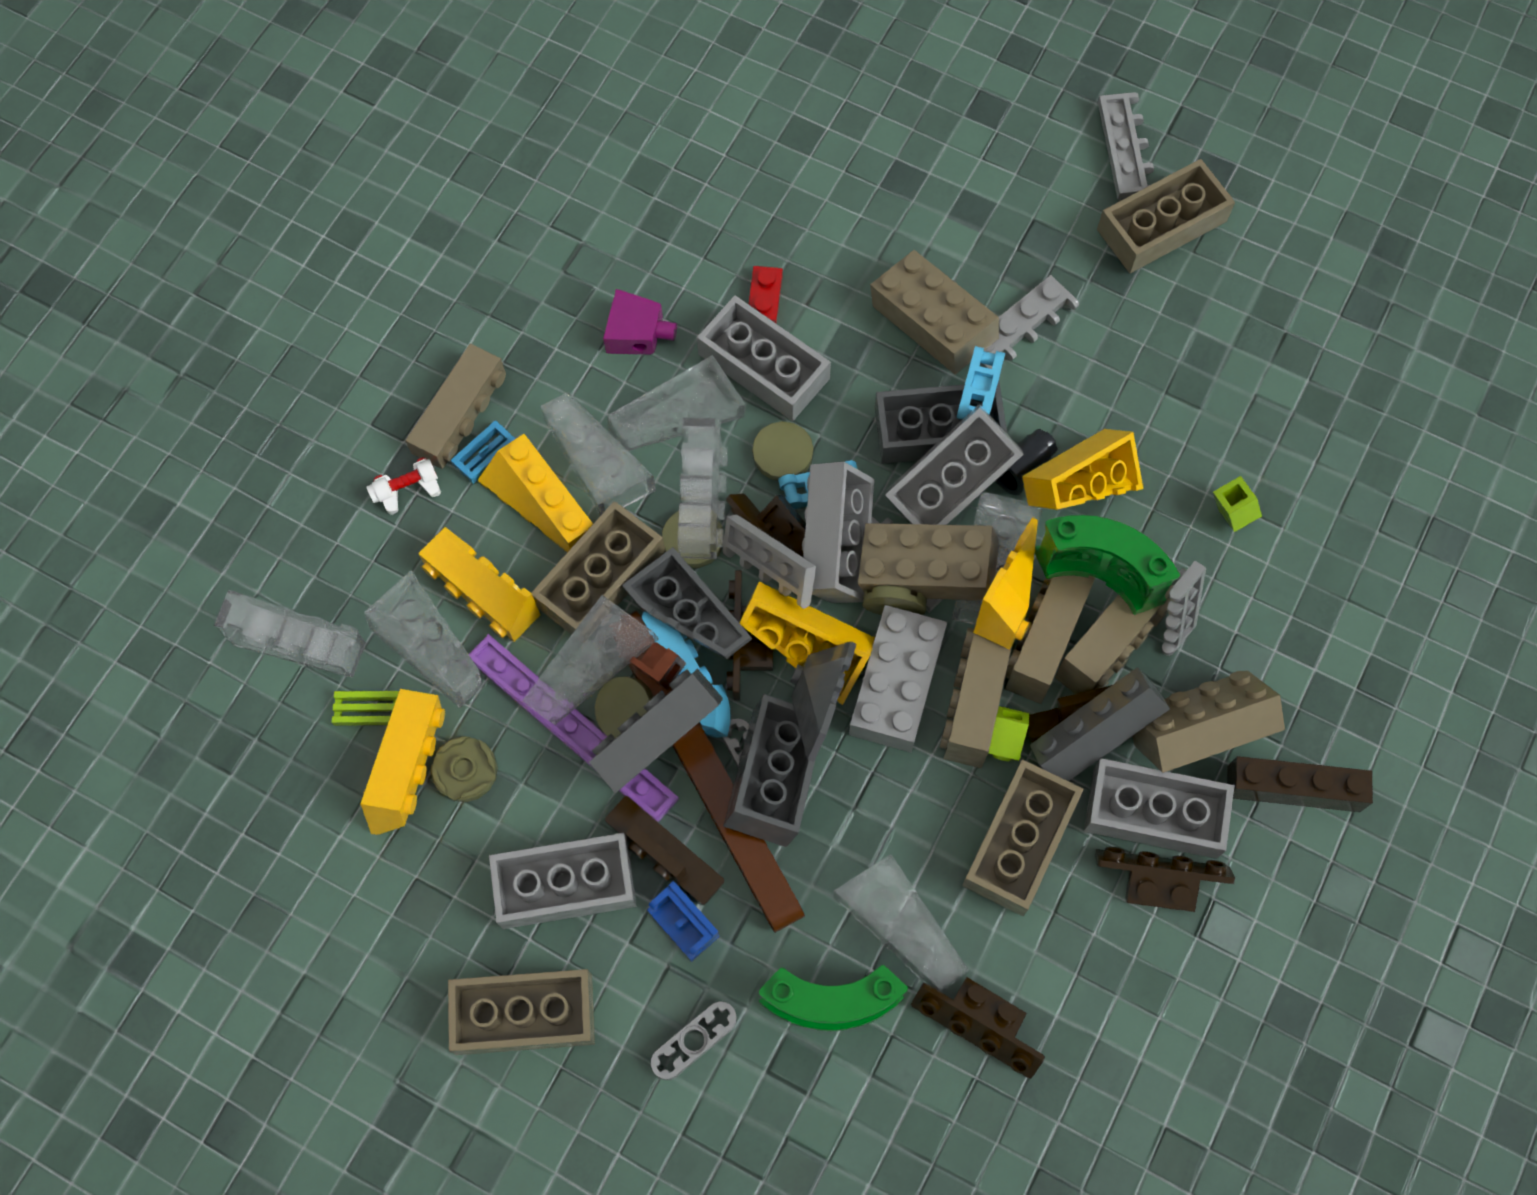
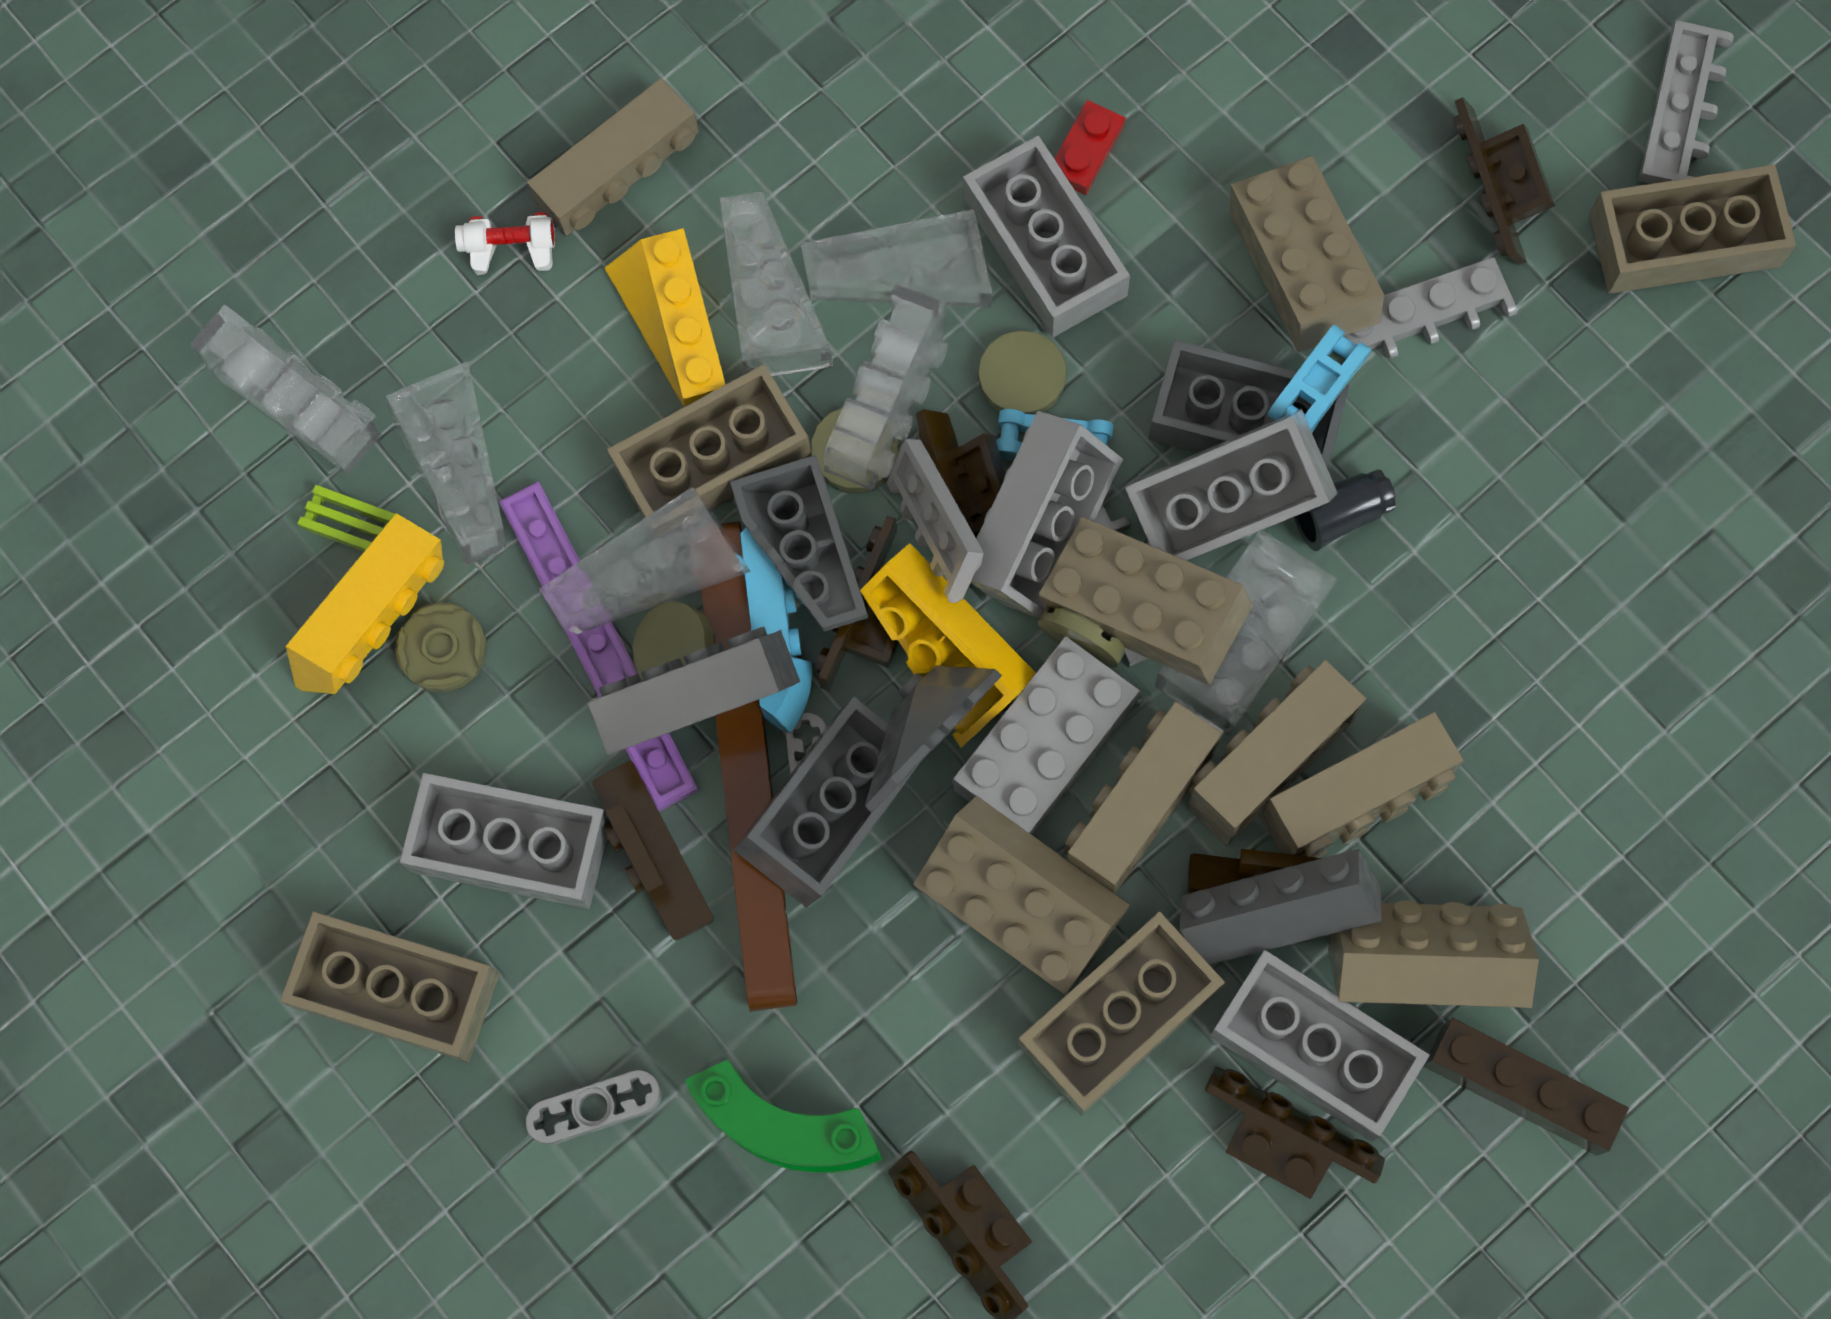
camera: 25 degrees right, 5 degrees up
yellow wedge [418,527,540,642] -> none
dark azure tile [450,420,516,484] -> none
magenta torso [603,289,677,355] -> none
copper panel [629,642,686,689] -> none
blue hinge [647,881,720,962] -> none
clear wedge [833,854,969,992] -> none
yellow wedge [973,517,1038,650] -> none
lime brick [988,706,1029,761] -> none
yellow wedge [1022,429,1143,510] -> none
green fence [1035,515,1180,615] -> none
light grey hinge [1162,561,1206,656] -> none
lime brick [1213,476,1262,532] -> none
none -> dark tan brick [913,796,1130,995]
none -> dark brown bracket [1453,97,1555,265]

